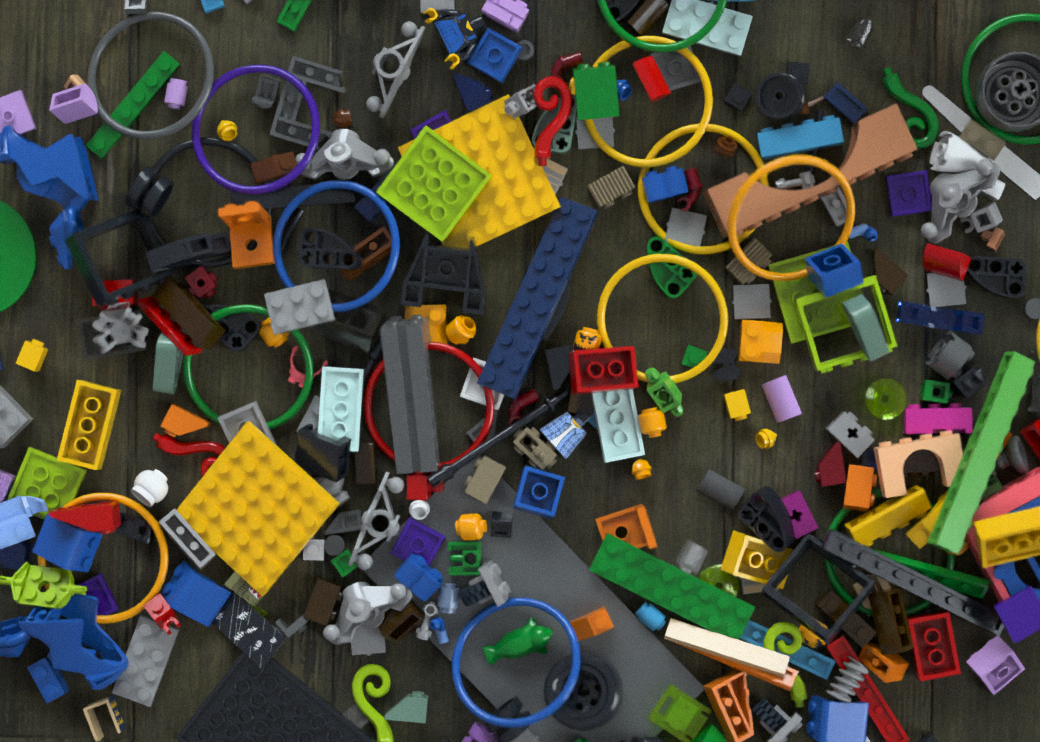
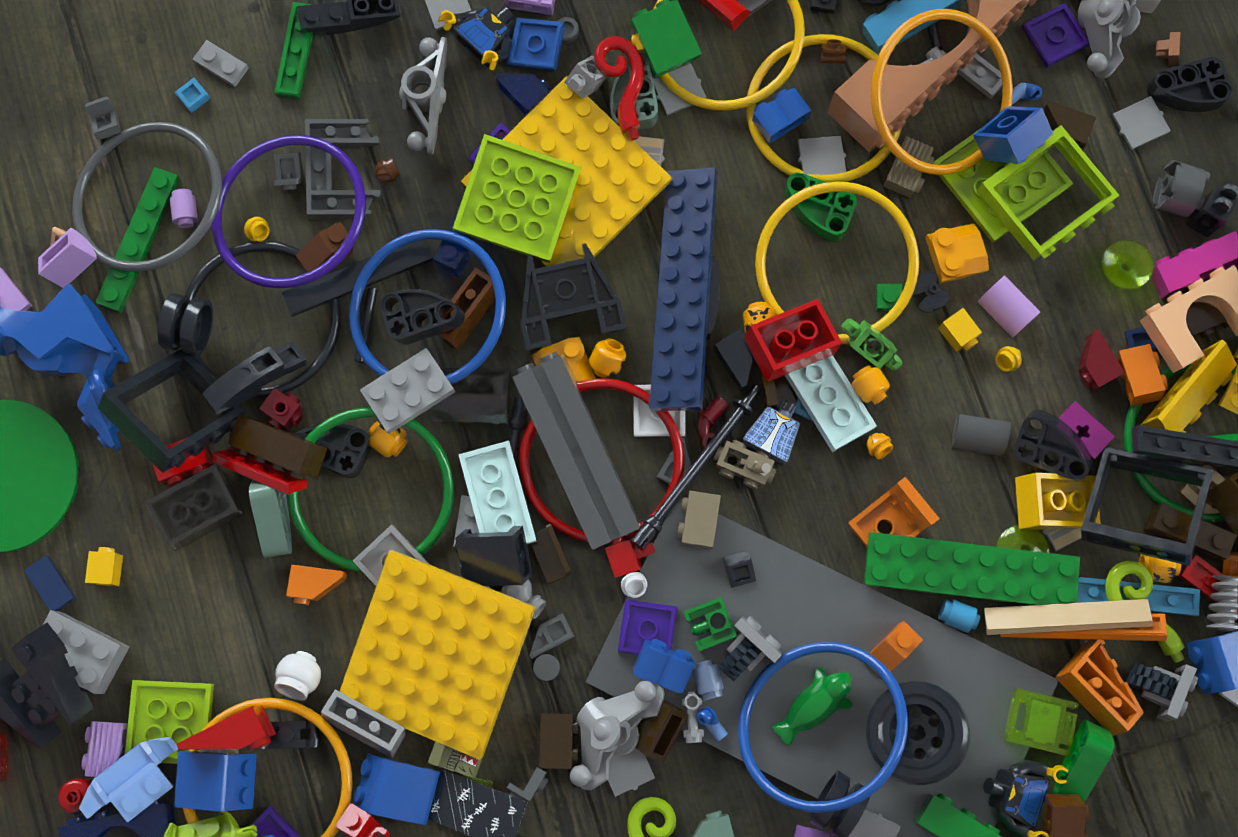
camera: 20 degrees left, 10 degrees down
yellow brick [57,380,122,470] -> none
light grey piece [92,301,149,354] -> none
red plant [152,433,226,477] -> none
orange bracket [218,201,275,269] -> none
coral helmet [288,346,328,388] -> none
light grey piece [295,129,395,180] -> none
white plate [303,539,325,561] -> none
green plate [331,549,358,577] -> none
light grey piece [348,471,404,570] -> none
light orange head [455,513,487,541] -> none
blue brick [512,466,565,519] -> none
dark red piece [551,52,583,89] -> none
dark tan brick [587,166,635,209] -> none
blue plate [616,79,632,100] -> none
clear brick [676,539,708,574] -> none
dark red piece [677,167,704,212] -> none
light grey piece [732,284,772,319] -> none
light grey brick [825,411,875,458] -> none
sand green beam [842,294,889,362] -> none
clear blue arch [896,301,985,335] -> none
green brick [919,380,953,404] -> none
red brick [923,243,971,282] -> none
light grey brick [960,202,1003,233] -> none

